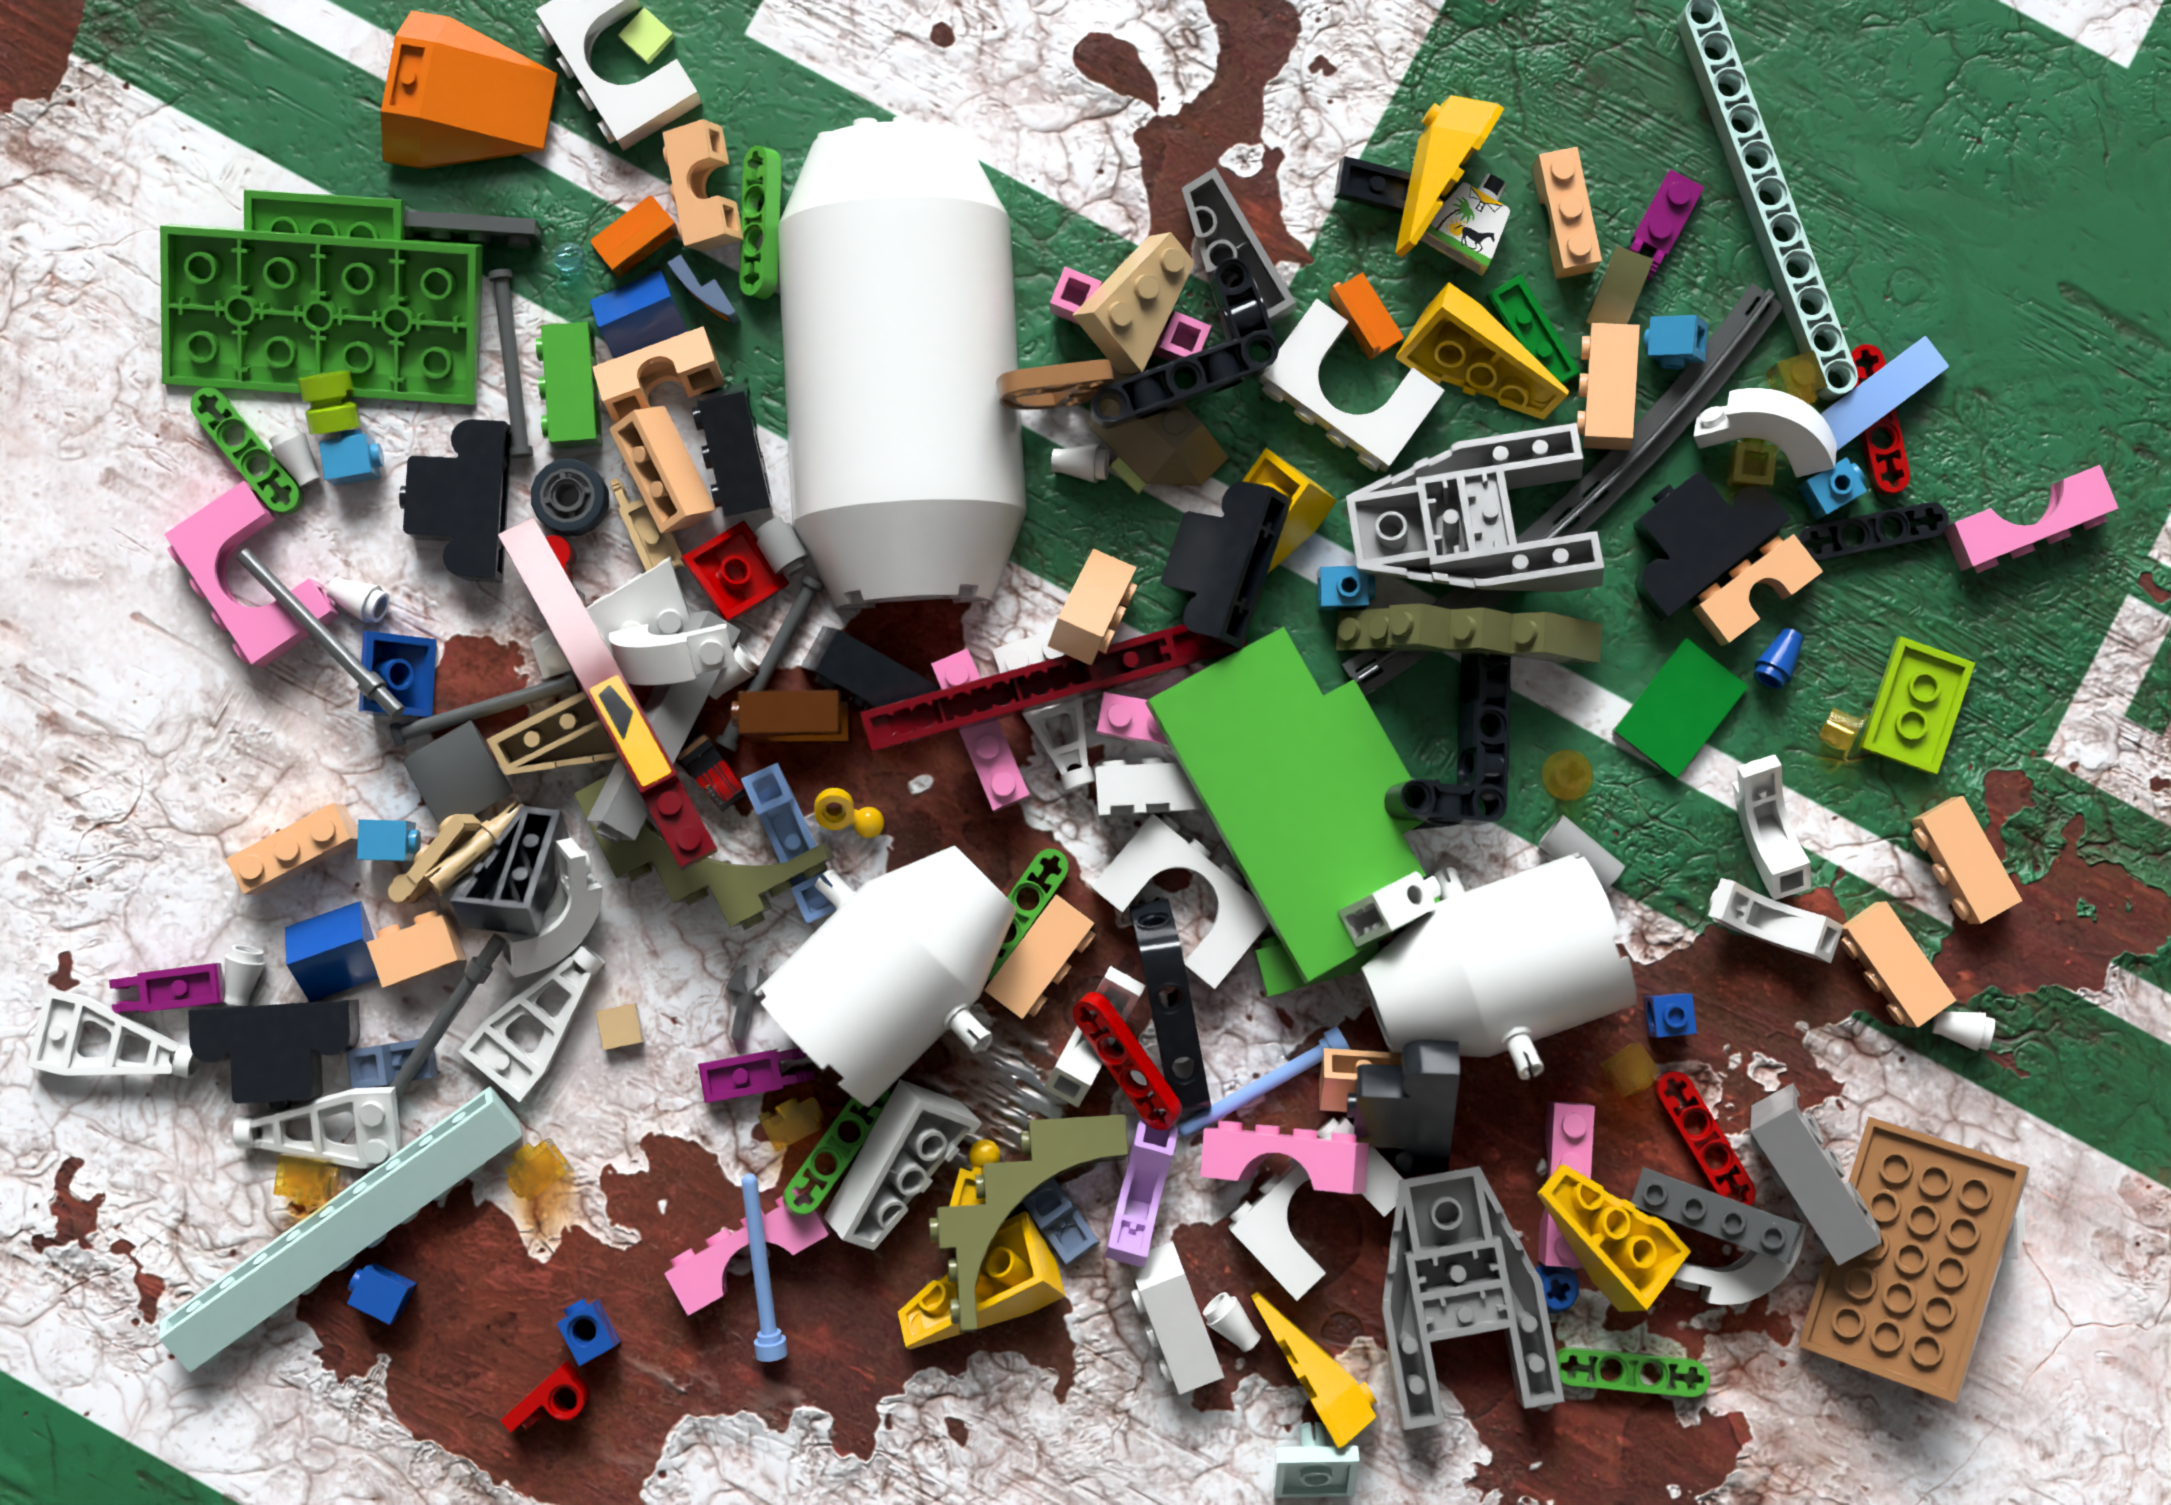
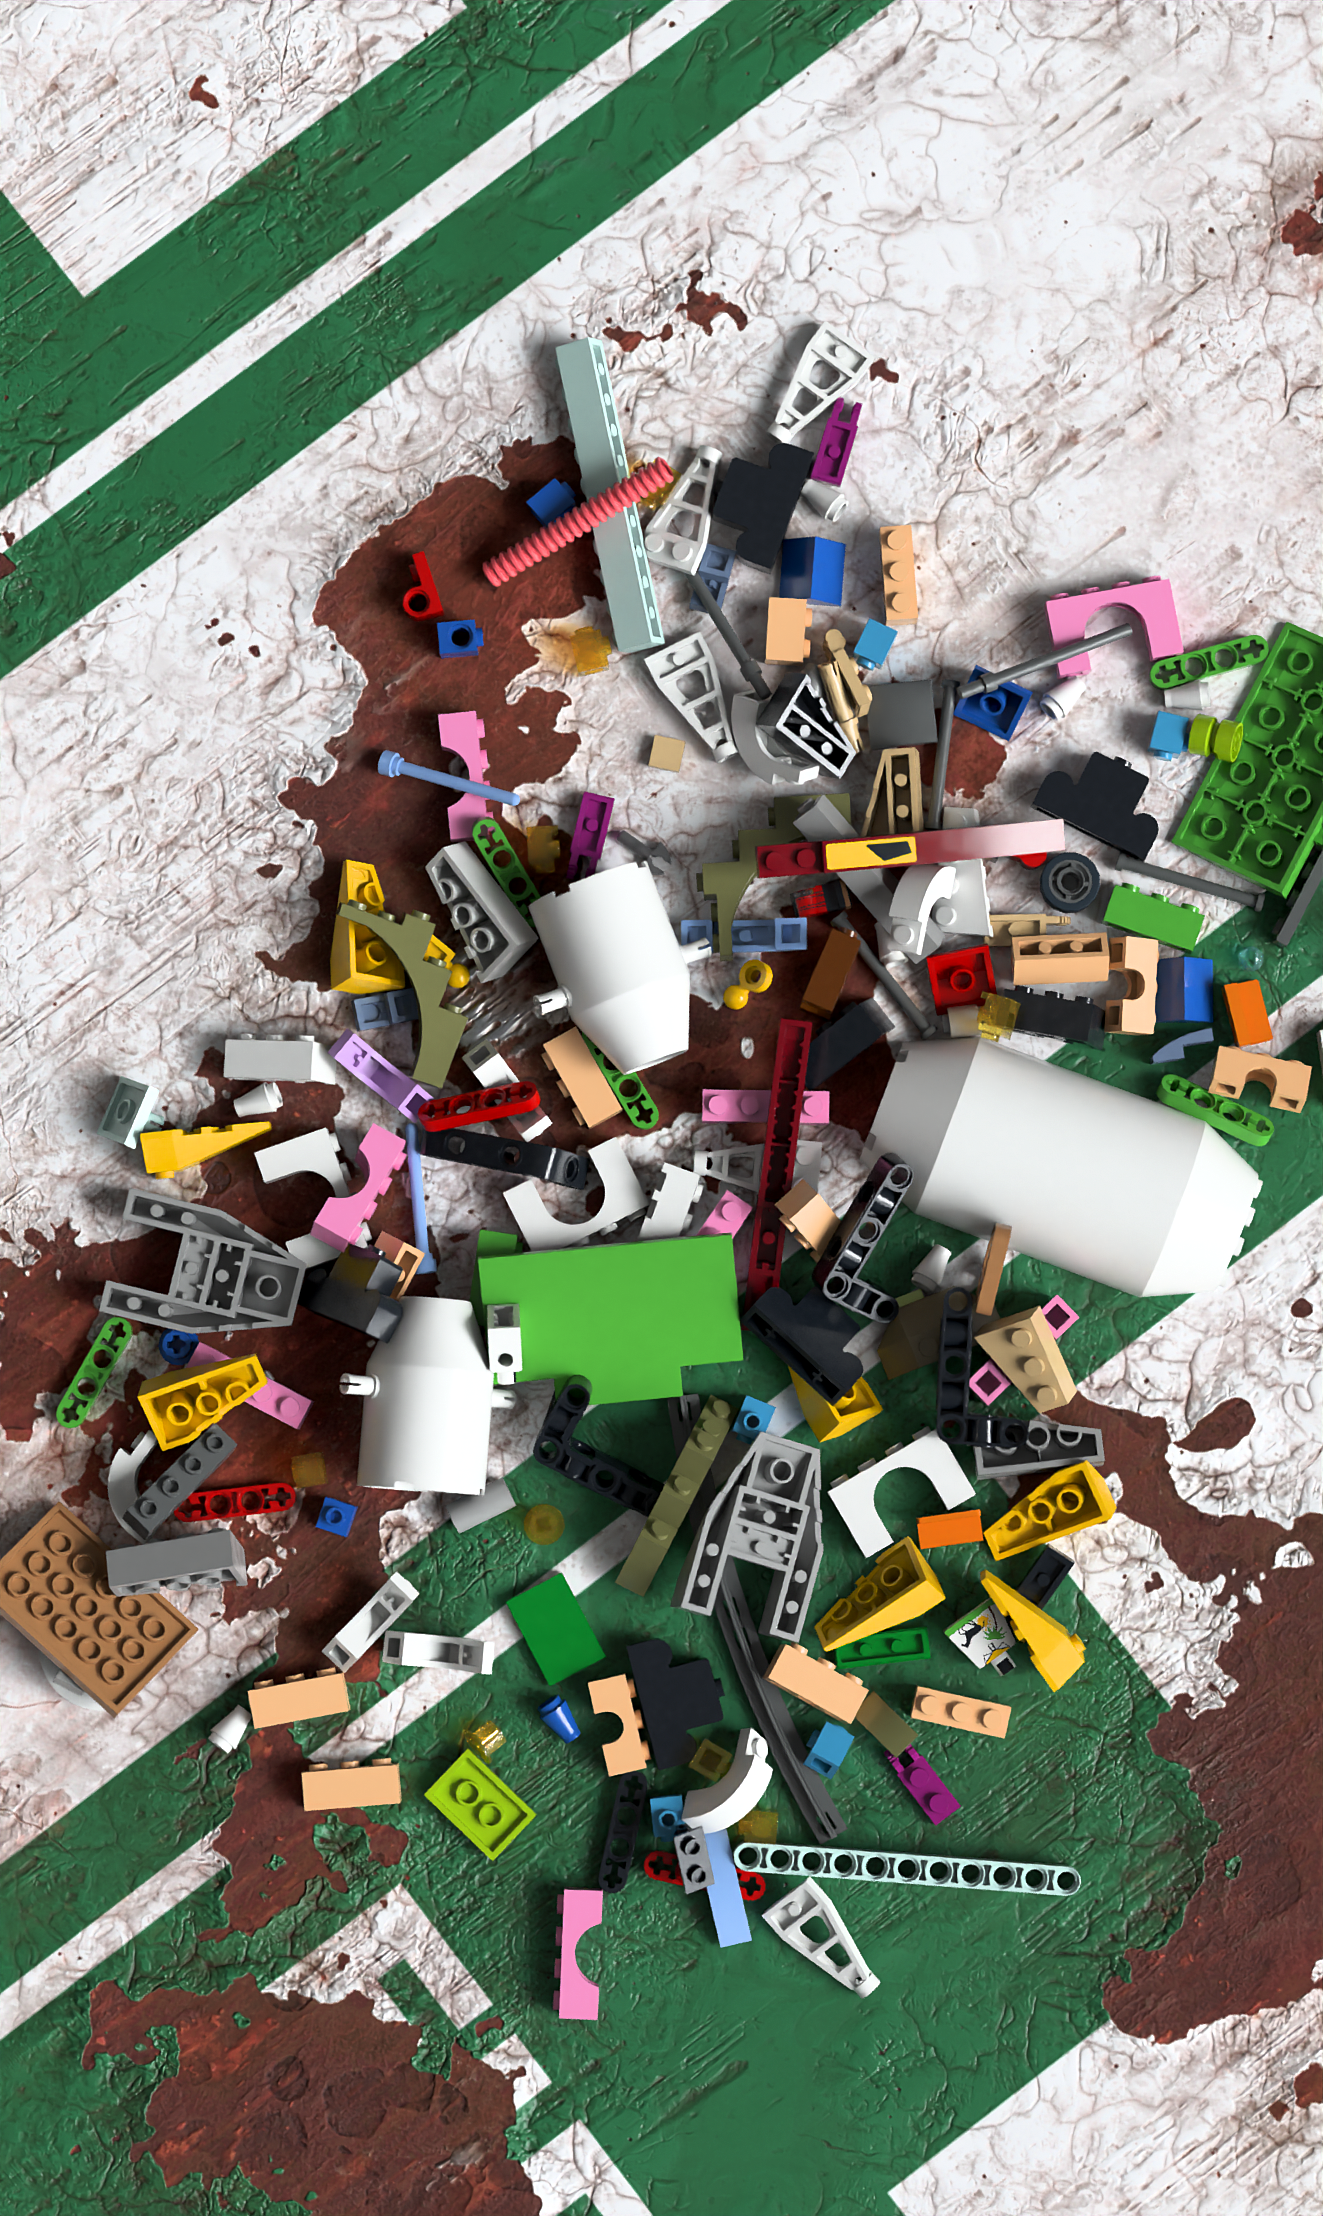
camera: 120 degrees right, 0 degrees up
none -> coral piece [482,457,673,587]
none -> hinge [673,1824,715,1895]
none -> white plate [762,1876,880,1999]
none -> black beam [812,1153,914,1324]
none -> clear yellow brick [977,991,1020,1043]
none -> yellow wedge [983,1460,1117,1561]

